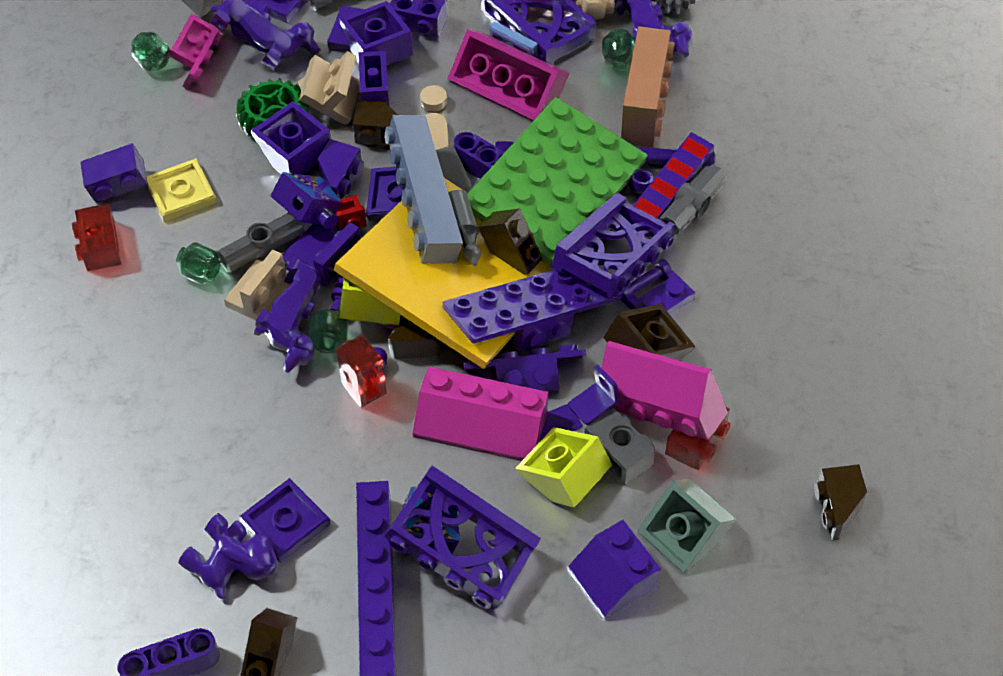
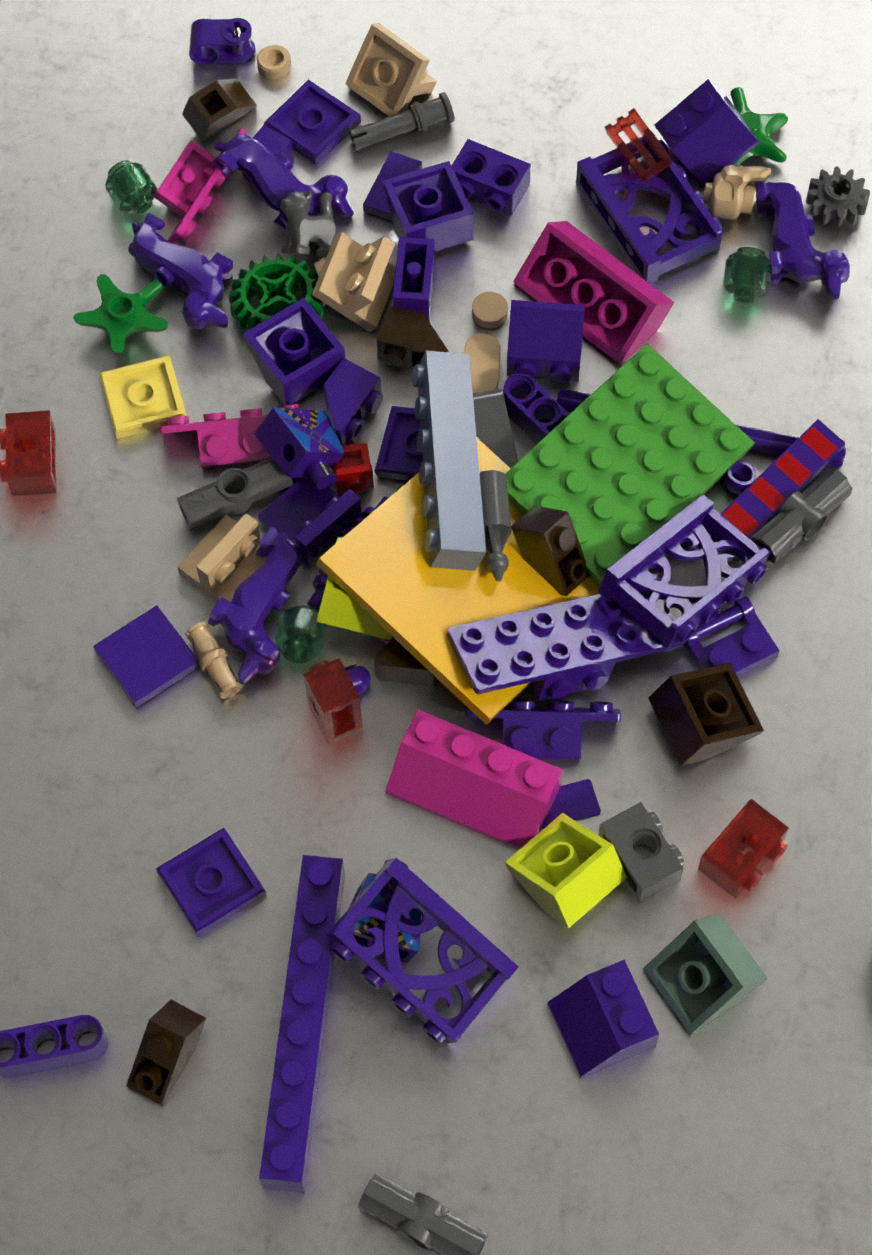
camera: 10 degrees right, 10 degrees up
dark purple brick [80,143,148,203] -> none
clear green head [176,242,222,285] -> none
dark purple animal [178,513,277,599] -> none
medium blue plate [489,21,538,58] -> none
dark purple bracket [568,364,619,425] -> none
dark pink slope [602,341,728,440] -> none
nougat brick [621,26,675,147] -> none
none -> green animal [73,274,168,354]
none -> dark purple tile [93,605,200,708]
none -> dark purple animal [128,213,233,330]
none -> dark pink bracket [159,404,299,467]
none -> tan pin [185,622,243,699]
none -> dark grey animal [280,190,335,258]
none -> dark purple slope [506,300,585,383]

